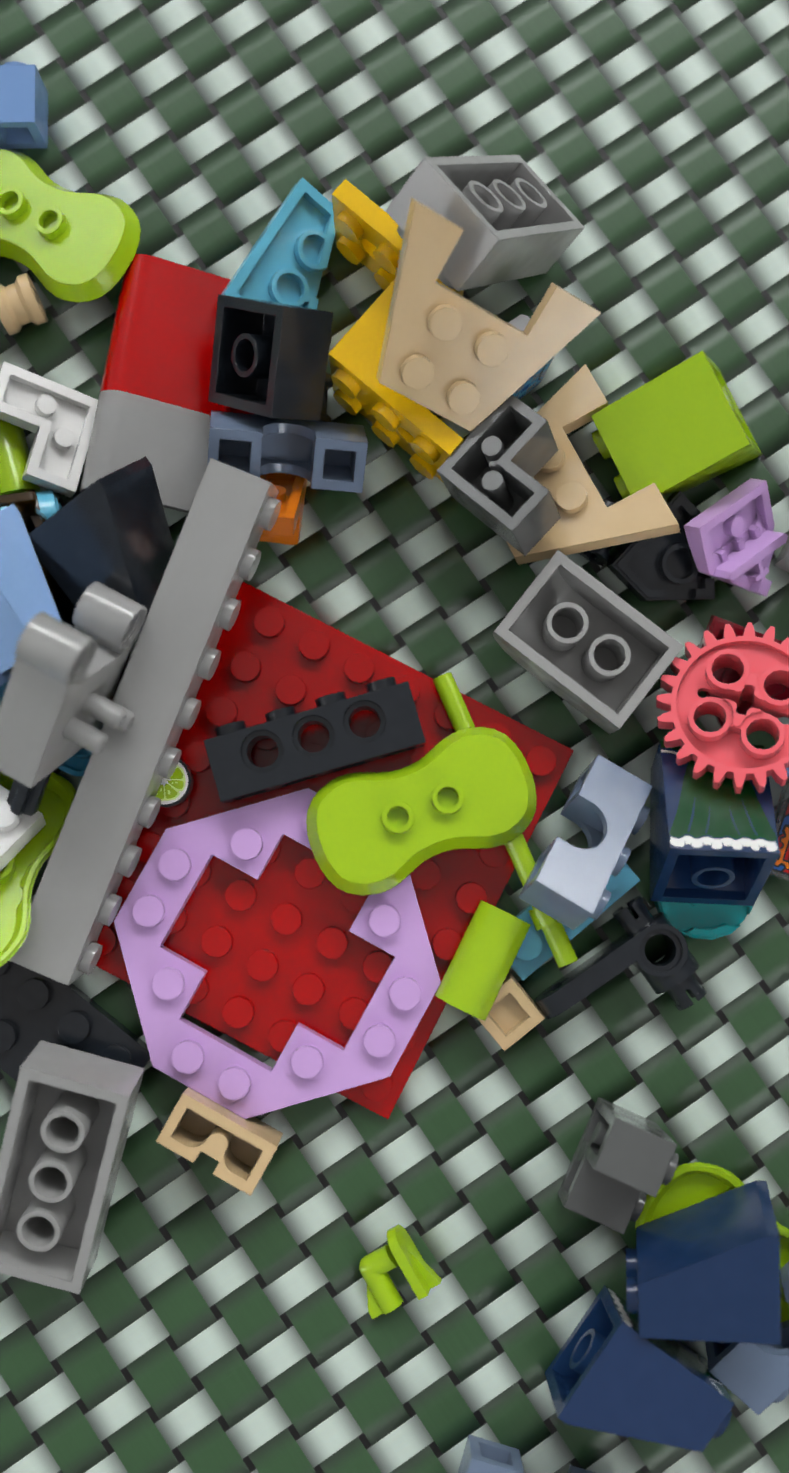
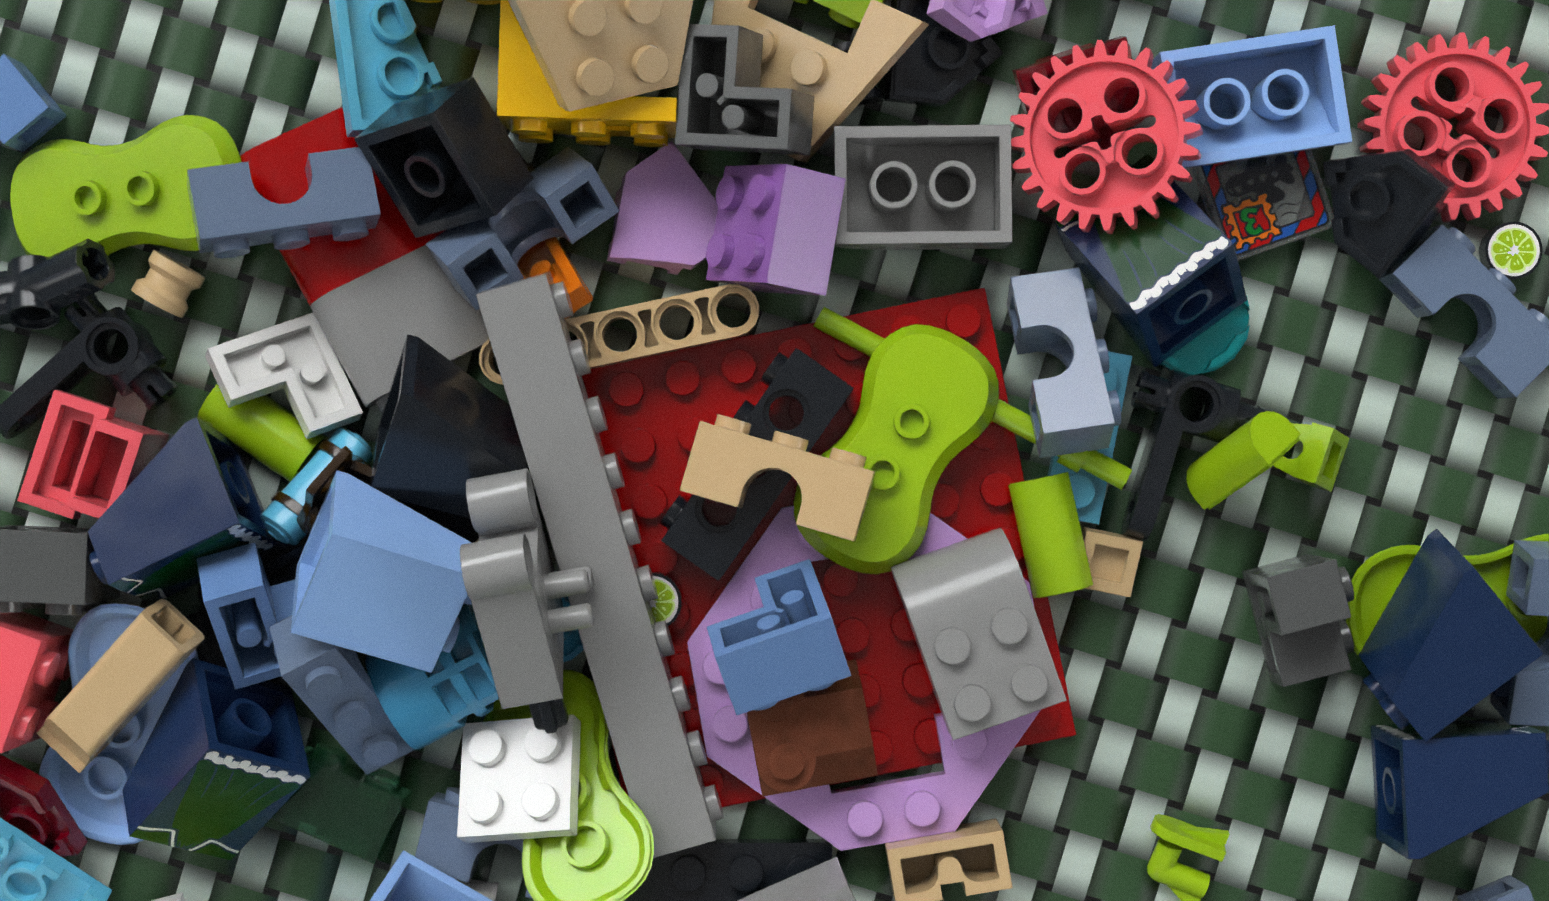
camera: 35 degrees left, 5 degrees up
none -> sand blue arch [187,147,381,259]
none -> tan beam [479,284,759,385]
none -> lavender slope [607,141,718,275]
none -> tan arch [680,414,875,541]
none -> medium lavender brick [706,164,846,296]
none -> medium blue brick [707,559,851,716]
none -> copper slope [747,659,878,797]
none -> light grey brick [890,528,1067,740]
none -> lime brick [1186,411,1301,510]
none -> lime tile [1274,422,1350,492]

